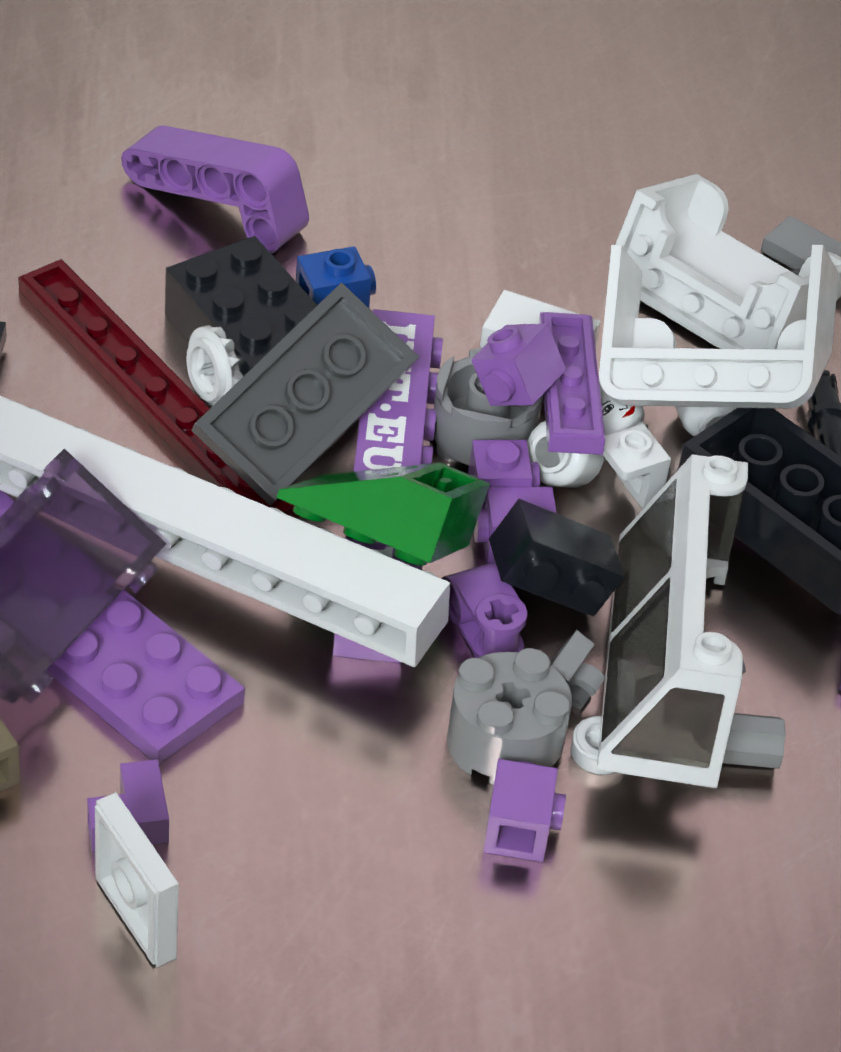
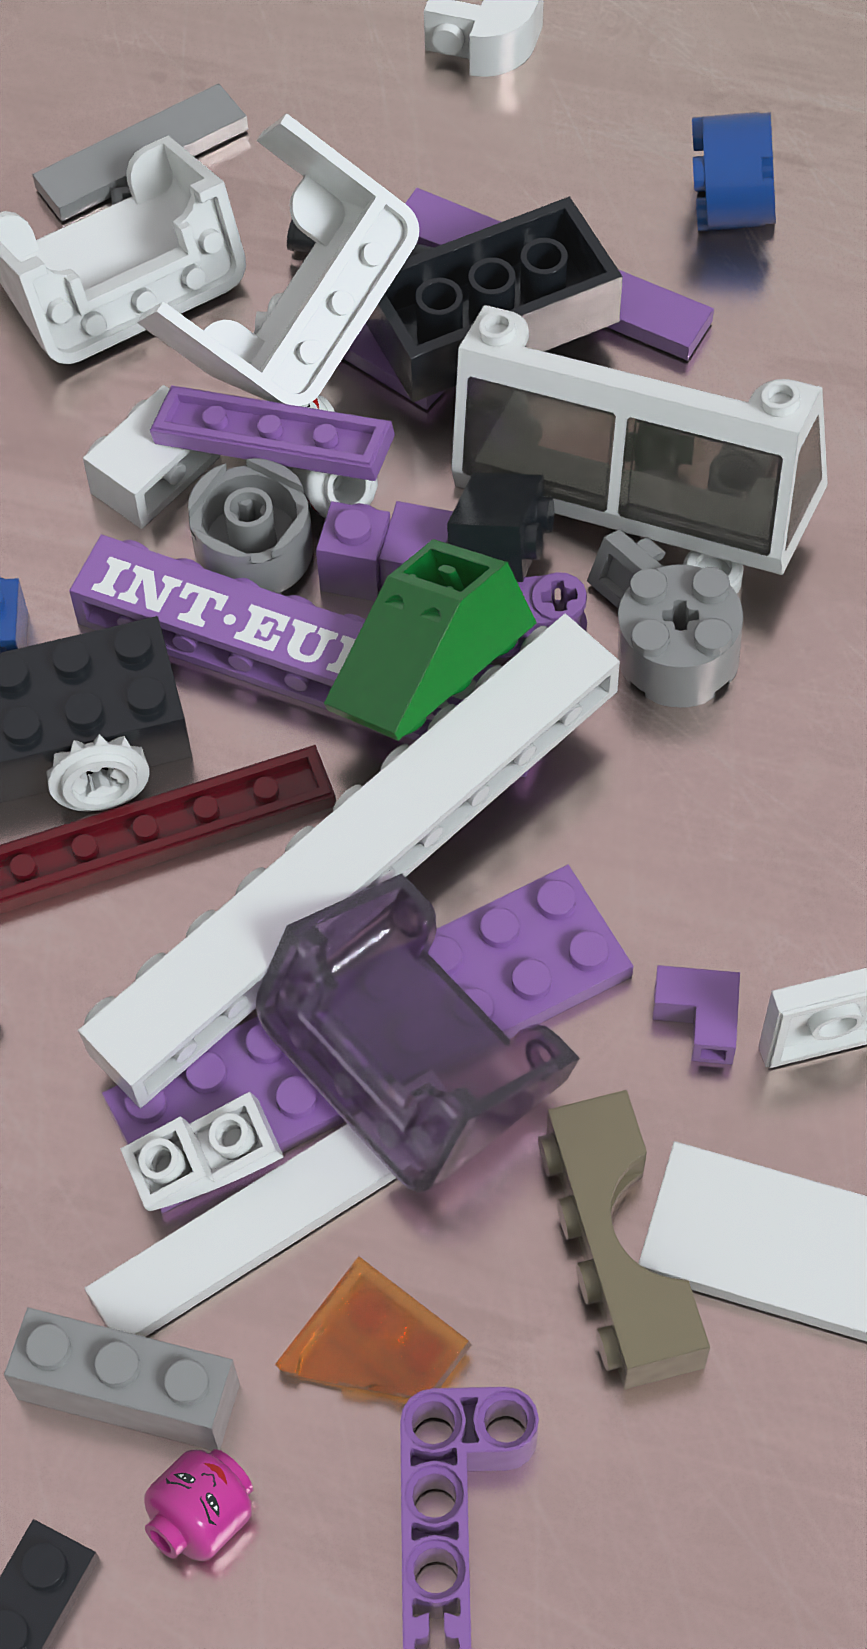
camera: 65 degrees left, 15 degrees up
dark grey plate [191,282,419,506] -> none
medium lavender brick [471,323,566,406] -> none
medium lavender brick [483,759,566,862] -> none
white bracket [603,424,671,509] -> none

